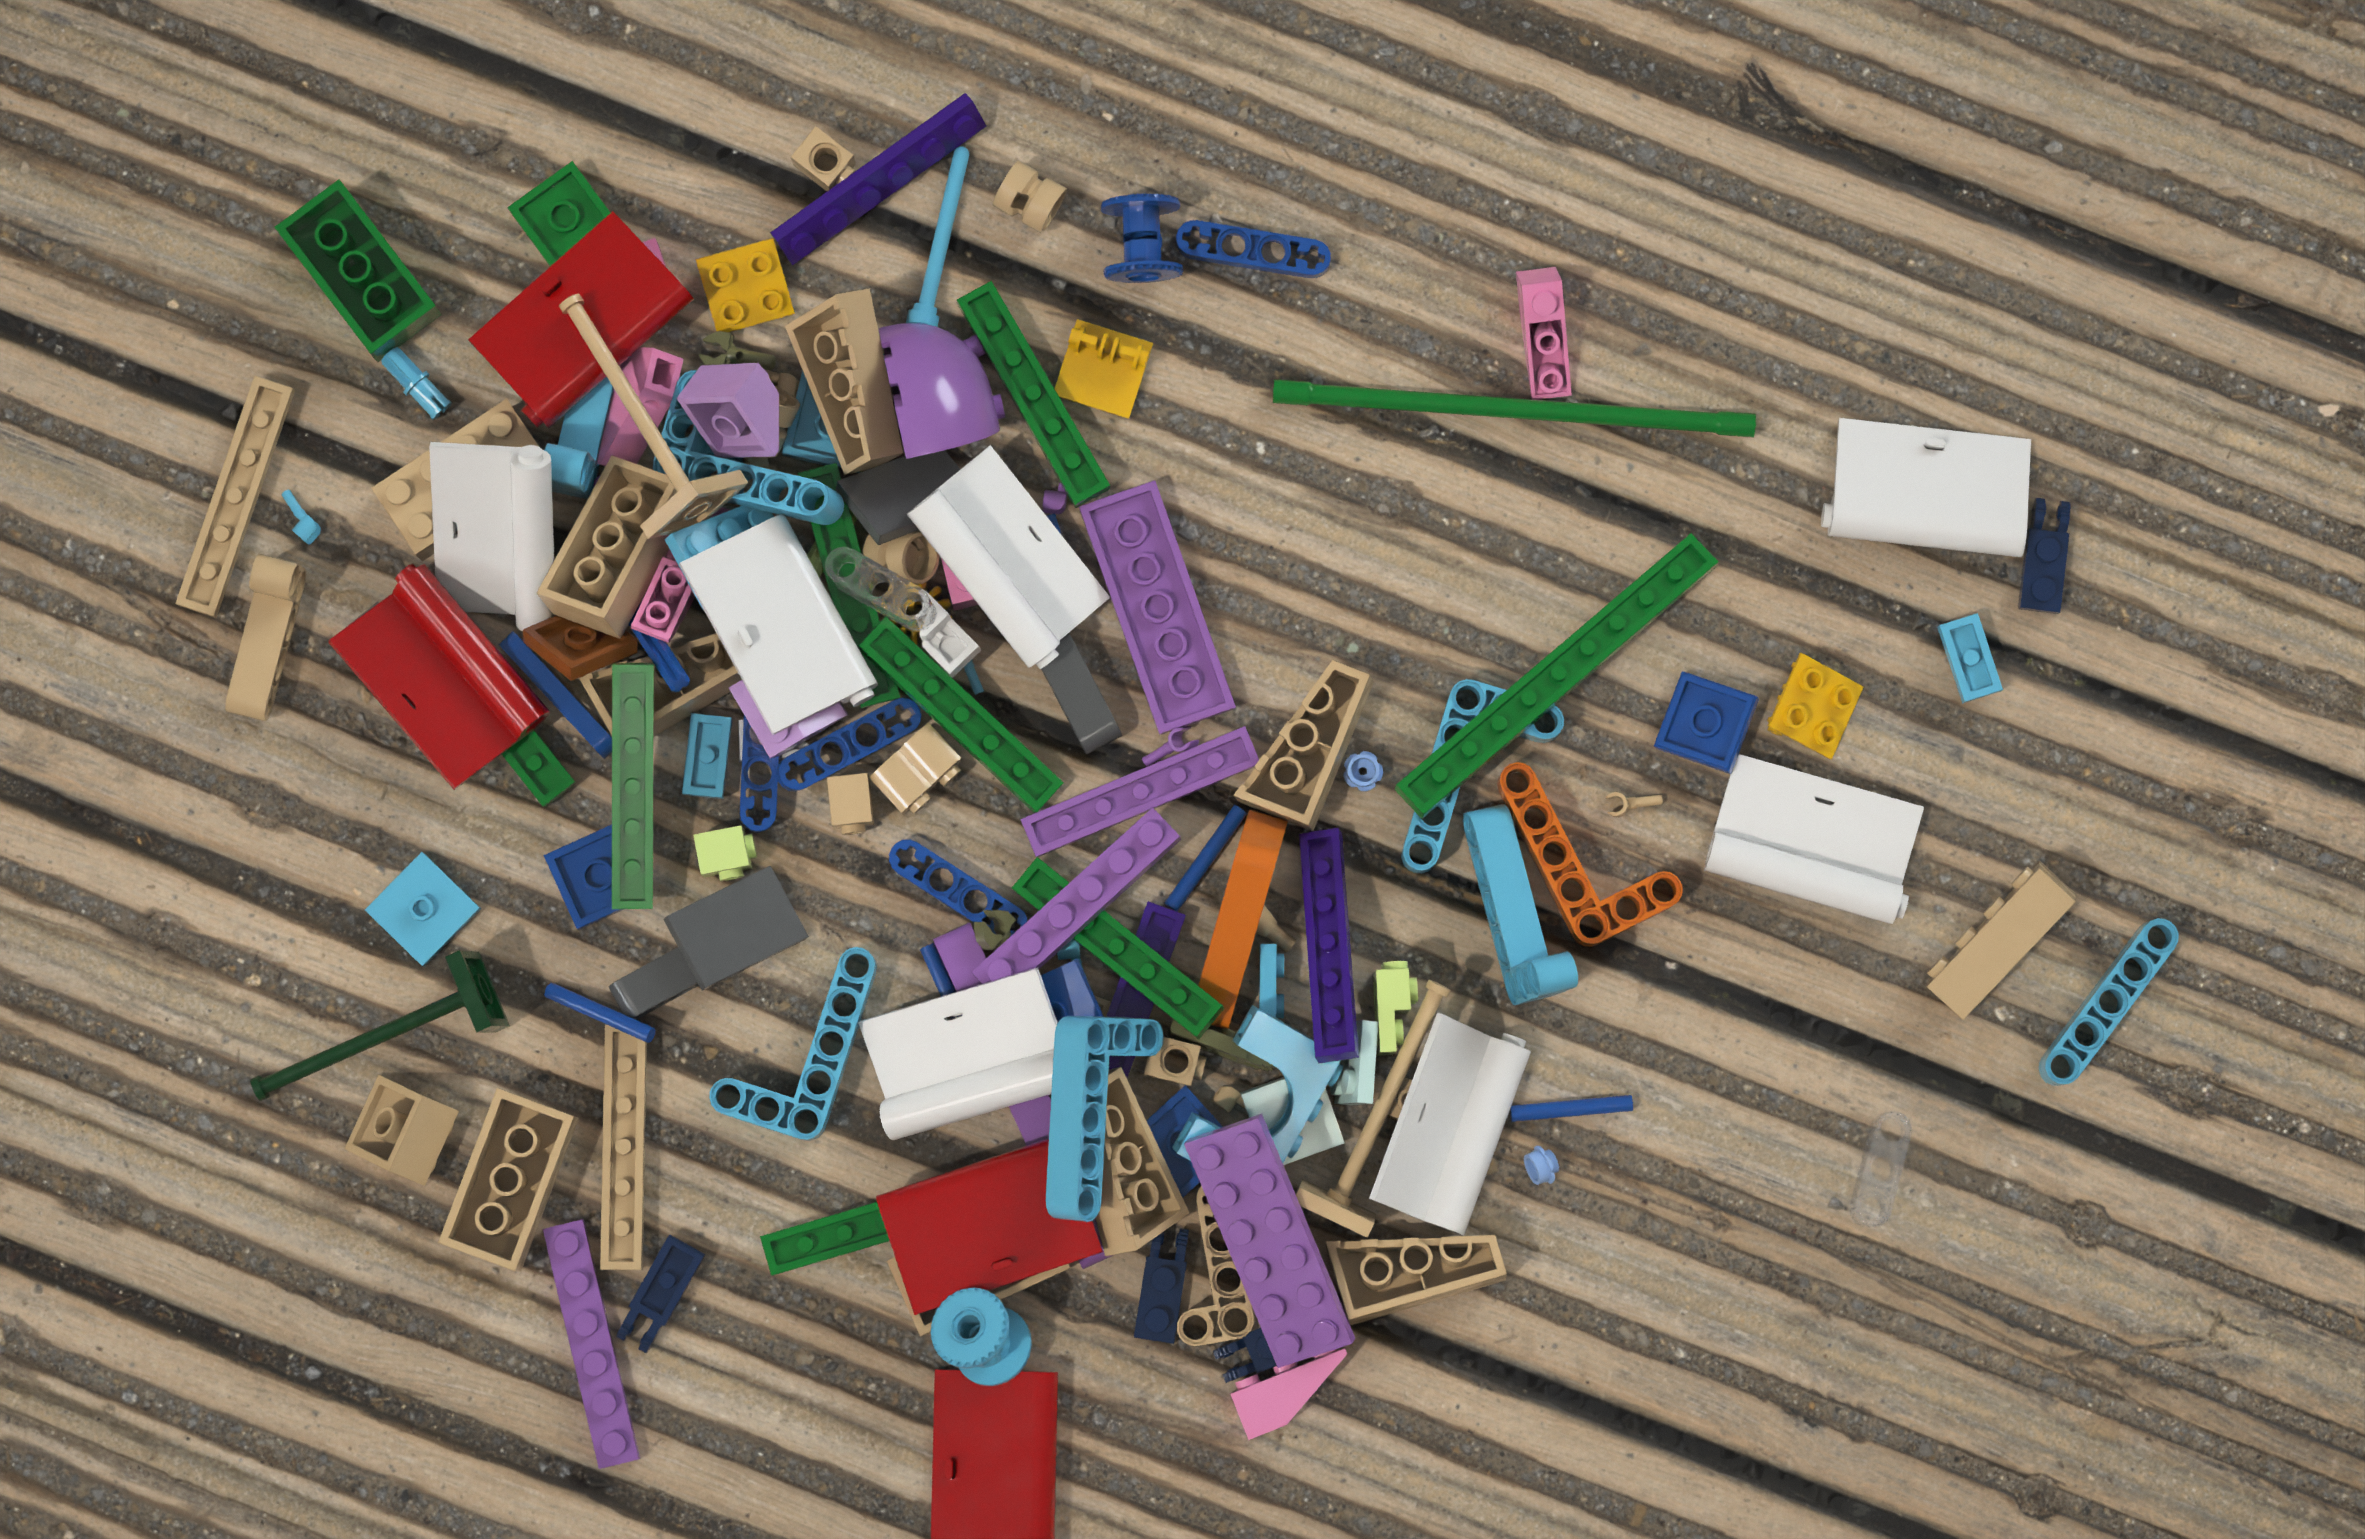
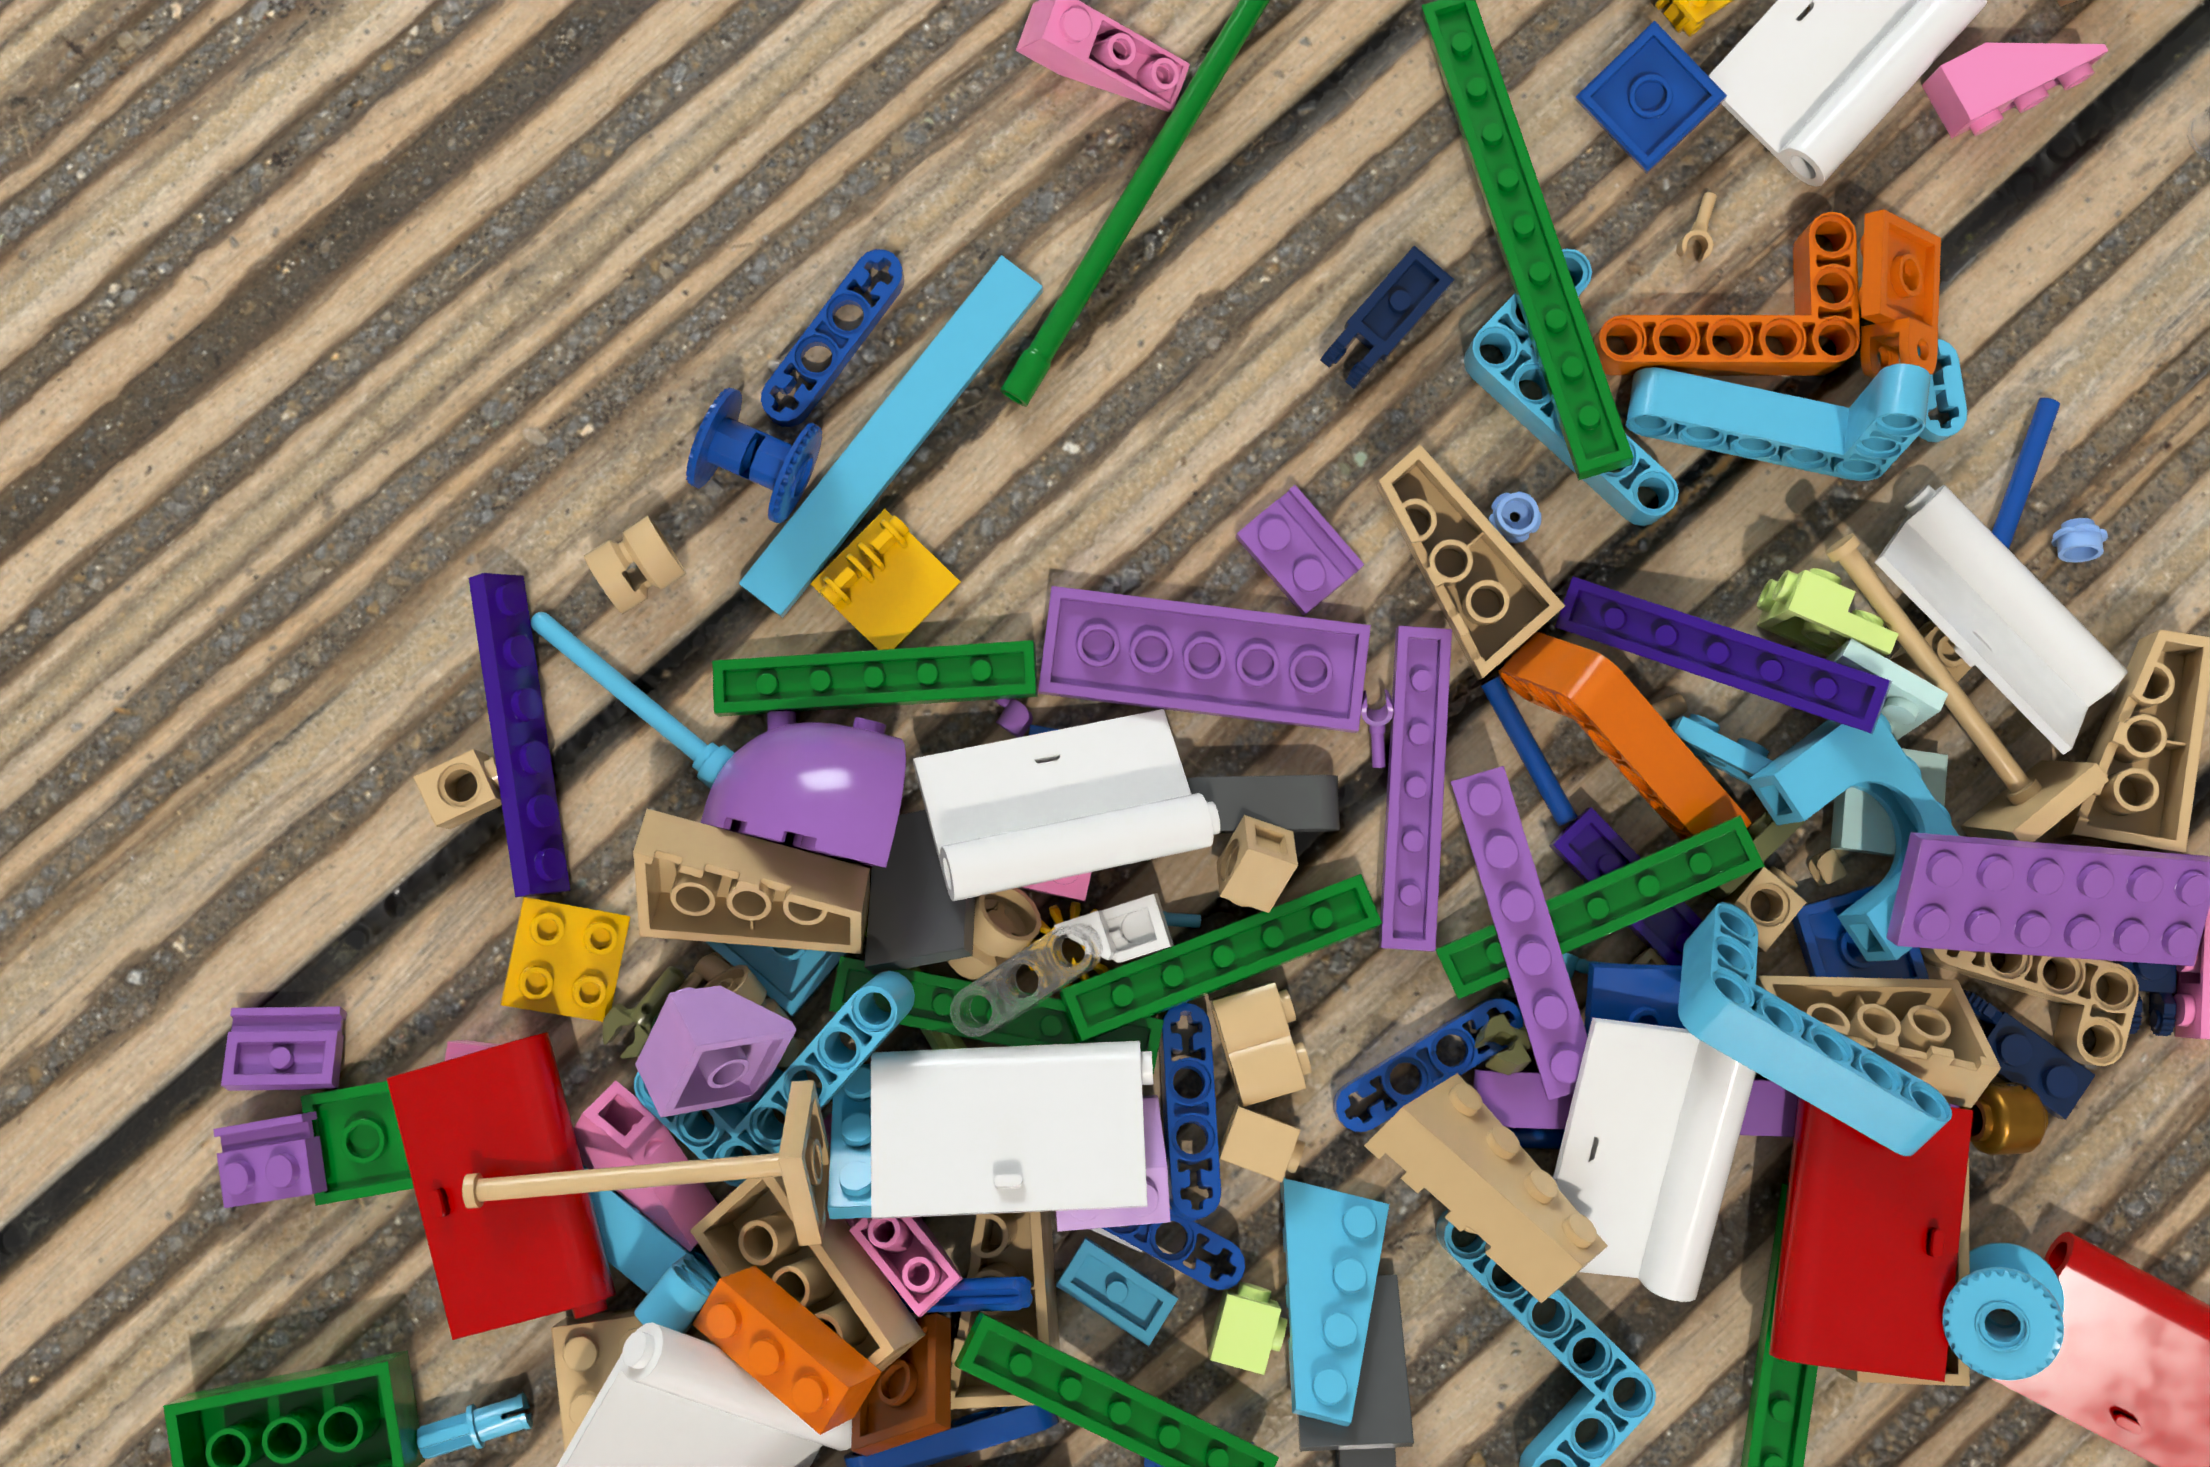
camera: 65 degrees left, 0 degrees up
none -> medium lavender plate [213,1111,327,1208]
none -> medium lavender plate [221,1006,347,1091]
none -> orange brick [692,1265,882,1435]
none -> medium azure tile [739,255,1043,618]
none -> tan brick [1216,815,1298,913]
none -> medium lavender plate [1236,485,1364,617]
none -> medium azure wing [1280,1178,1389,1427]
none -> dark blue hinge [1320,245,1454,389]
none -> tan wedge [1364,1073,1608,1303]
none -> orange plate [1858,209,1941,378]
none -> medium azure beam [1917,339,1967,442]
none -> bright pink slope [1922,42,2108,139]
none -> pearl gold head [1960,1082,2048,1155]

